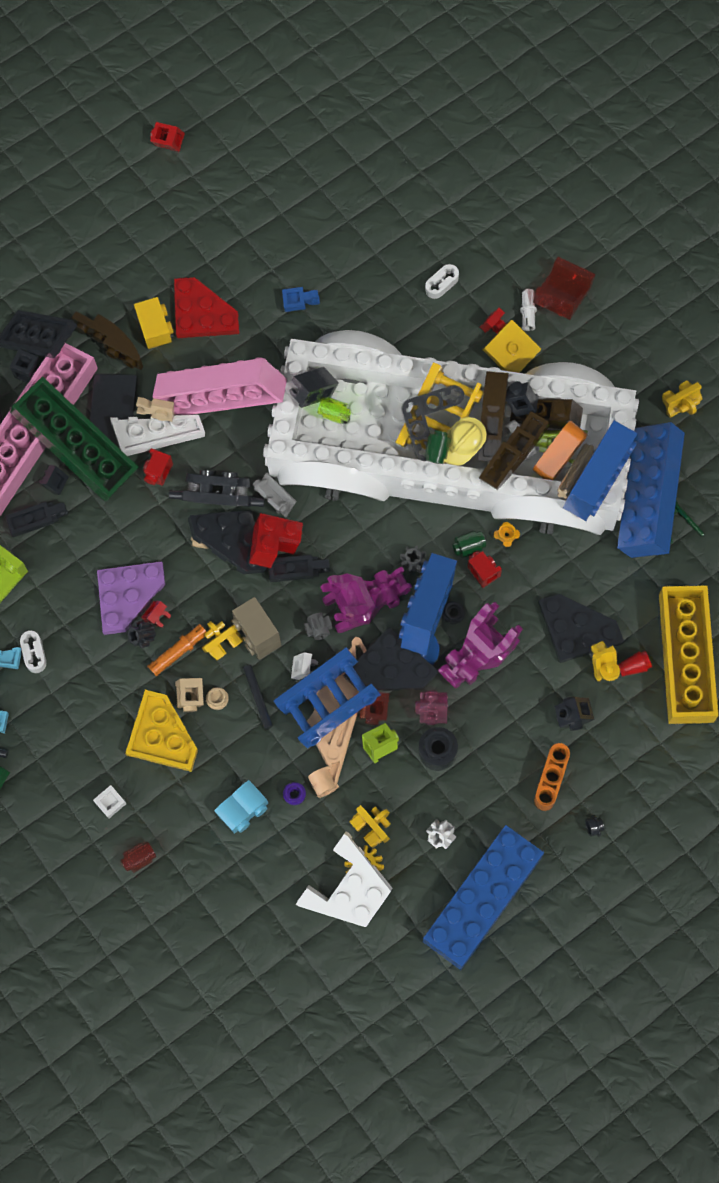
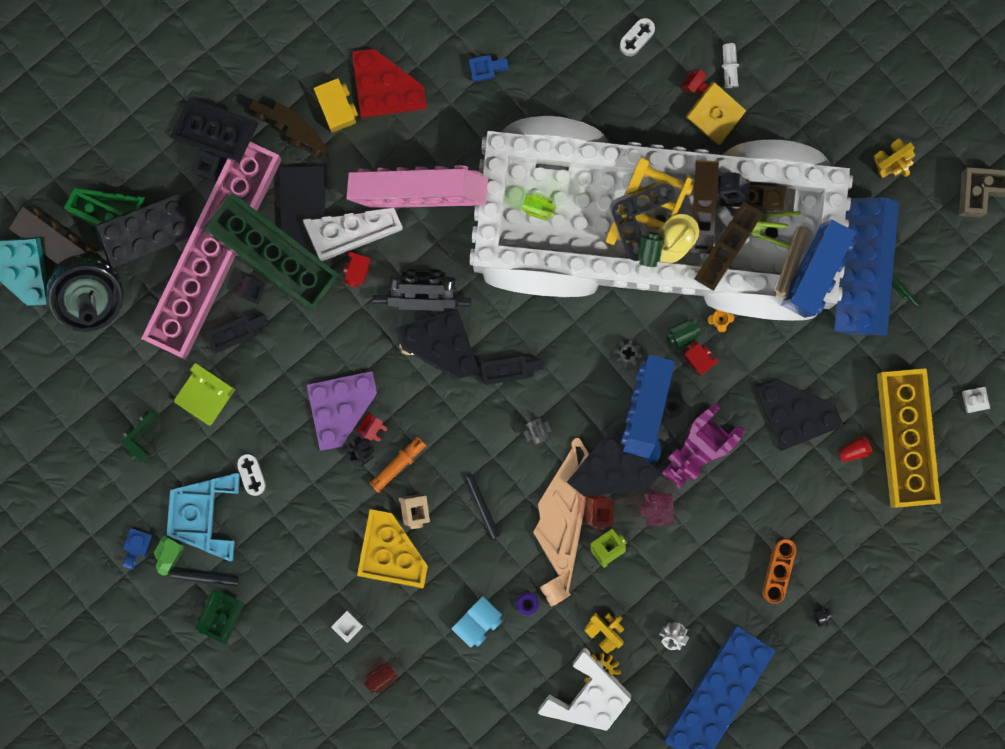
camera: 10 degrees left, 15 degrees up
tan plate [136,397,174,422] -> none
yellow hips [202,621,243,660] -> none
tan plate [206,687,229,710] -> none
dark tan brick [231,597,281,660] -> none
red brick [249,513,303,568] -> none
light grey hinge [253,473,297,517] -> none
blue fence [274,647,381,749] -> none
black hinge [289,367,339,408] -> none
white tile [291,652,318,680] -> none
magenta animal [321,567,412,633] -> none
black piece [418,727,458,771] -> none
clear red panel [533,257,595,320] -> none
orange beam [533,420,588,480] -> none
black brick [554,696,595,731] -> none
yellow hips [591,641,620,682] -> none

